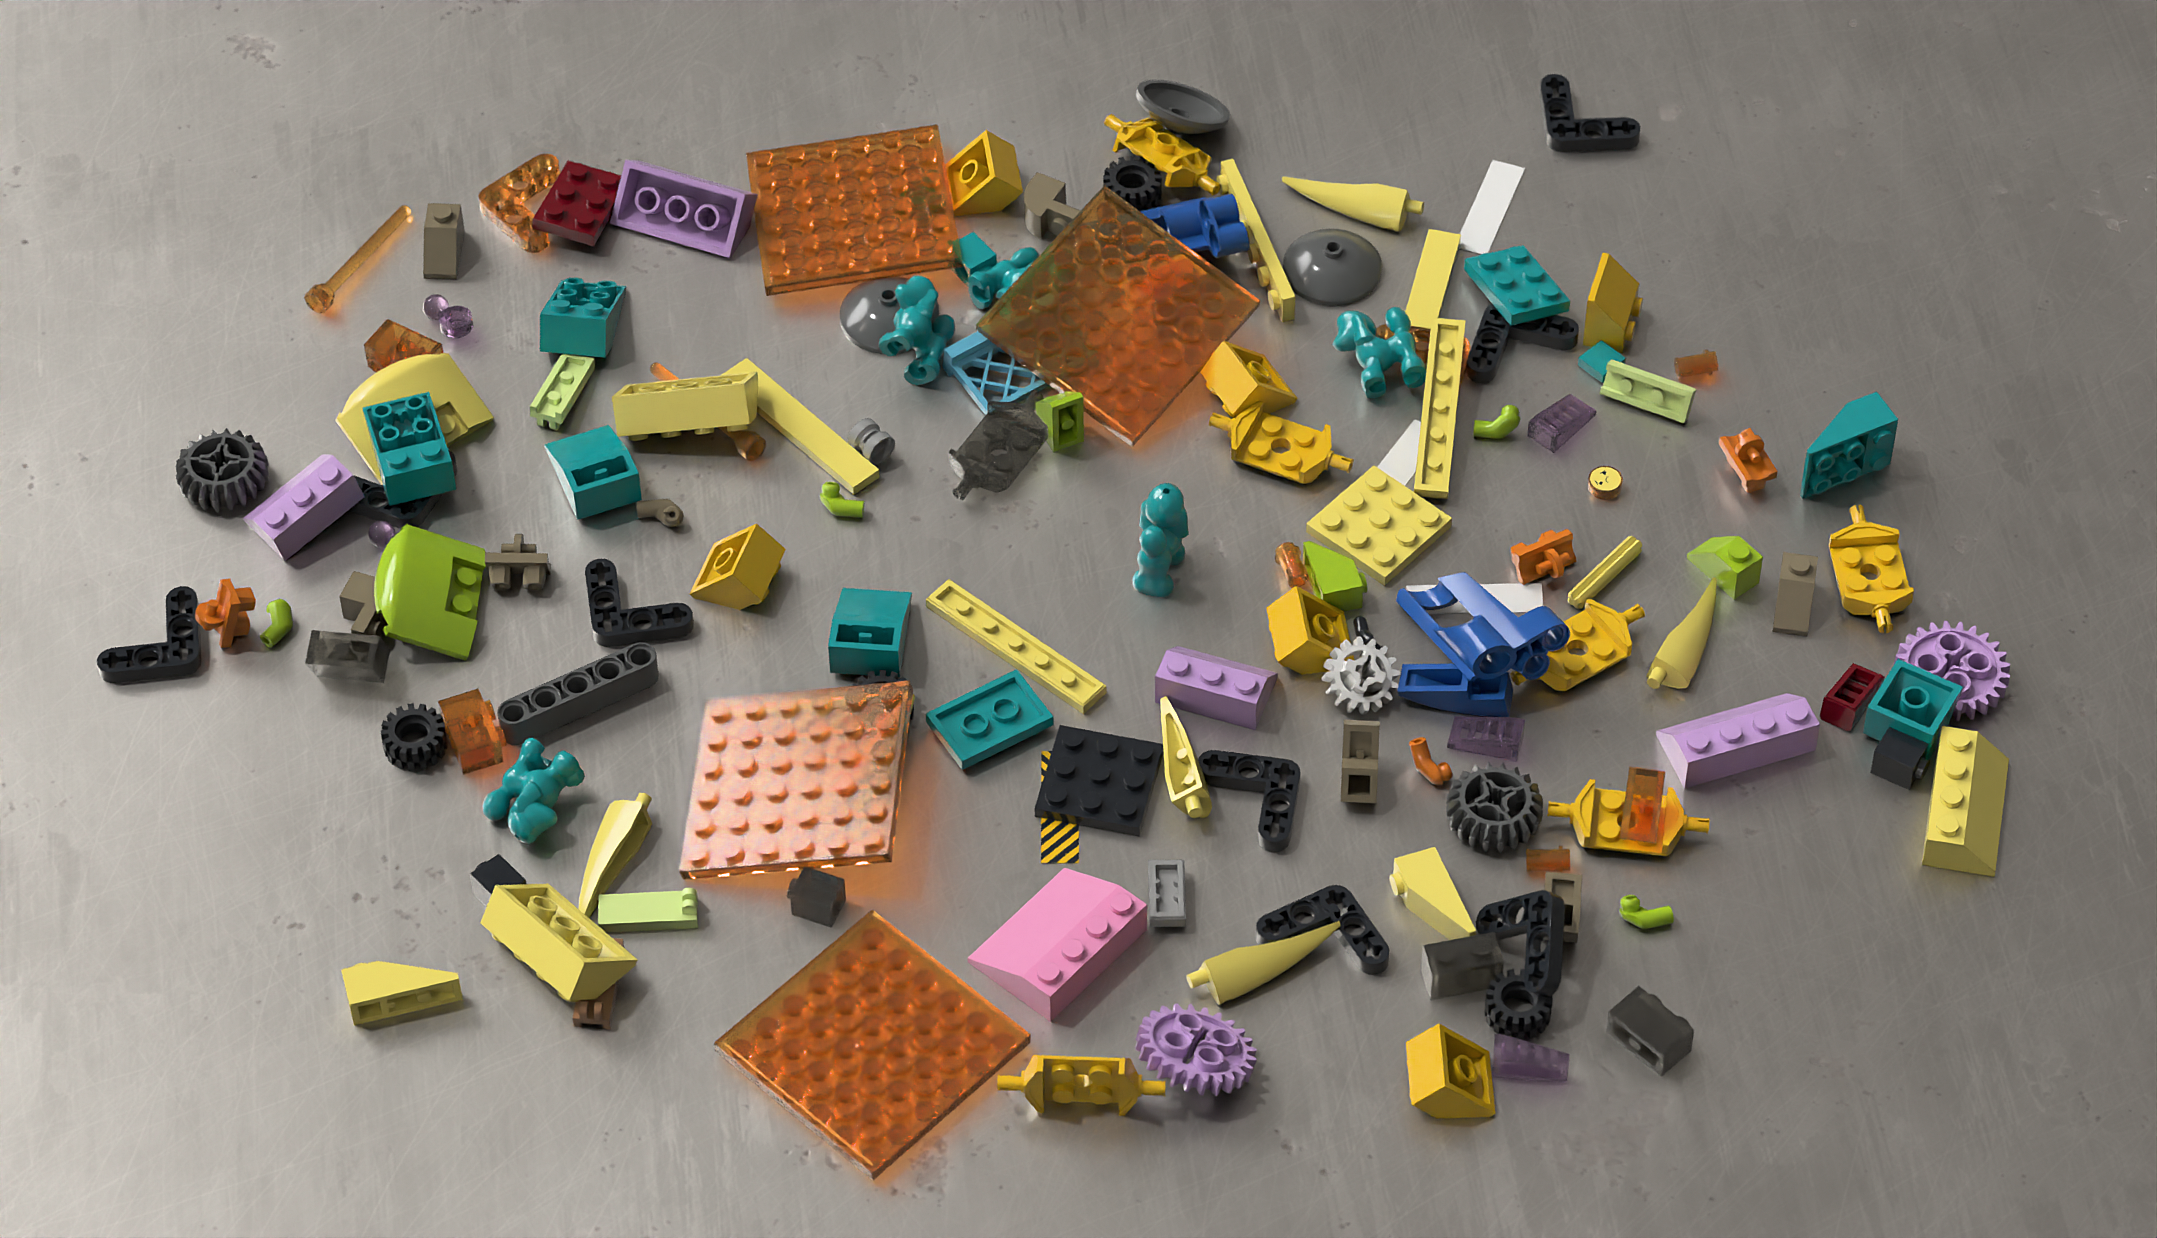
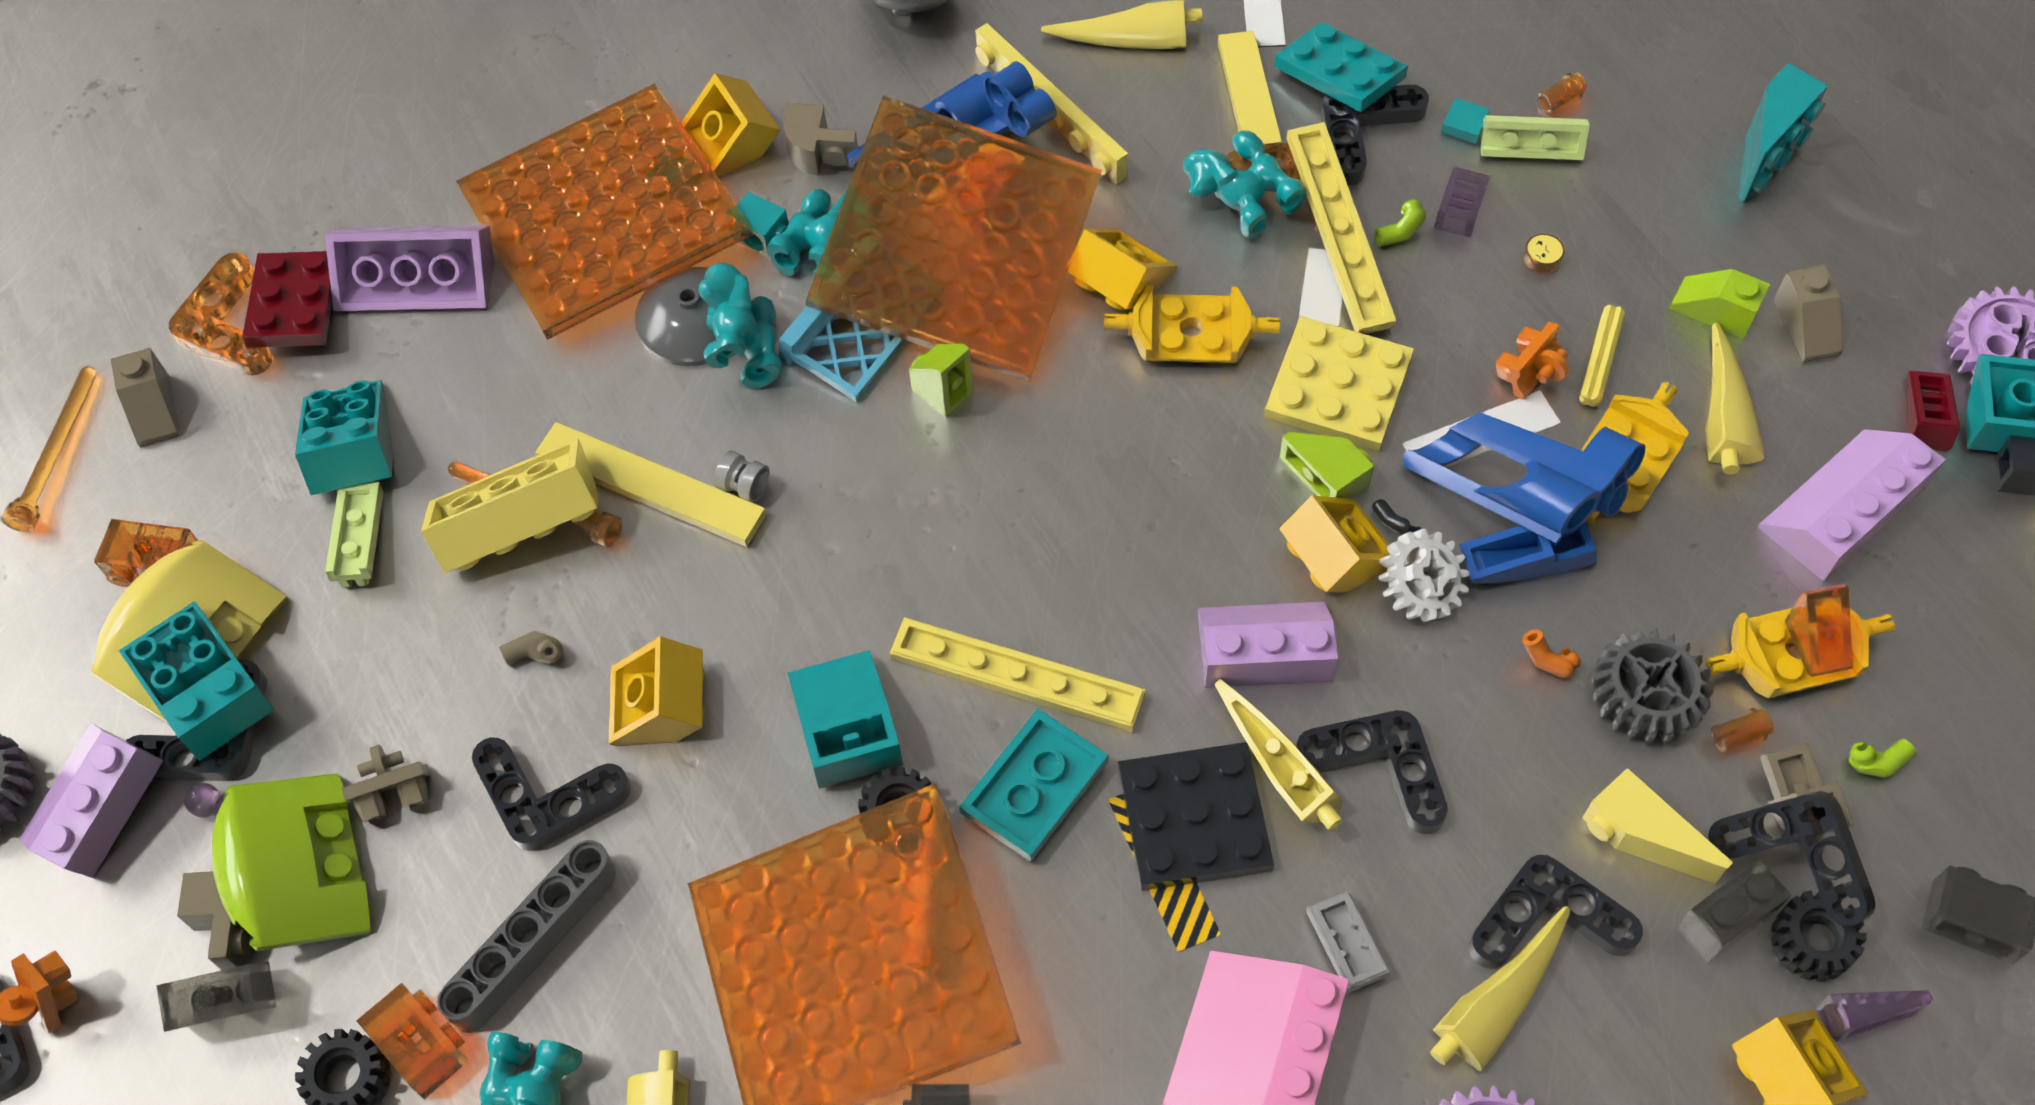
camera: 20 degrees left, 10 degrees up
lime arm [260,599,293,648] -> none
clear purple plate [423,294,474,338] -> none
teal slope [544,425,642,520] -> none
lime arm [820,482,865,518] -> none
clear smoke plate [949,390,1048,500] -> none
black tyre [1103,156,1162,215] -> none
yellow plate [1104,114,1221,196] -> none
teal animal [1132,483,1189,597] -> none
clear orange pin [1274,542,1309,588] -> none
dark grey dish [1283,229,1382,306] -> none
dark tan brick [1341,720,1380,803] -> none
clear purple slope [1447,716,1525,762] -> none
yellow slope [1583,253,1643,353] -> none
orange hips [1719,428,1778,493] -> none
yellow plate [1828,505,1914,633] -> none

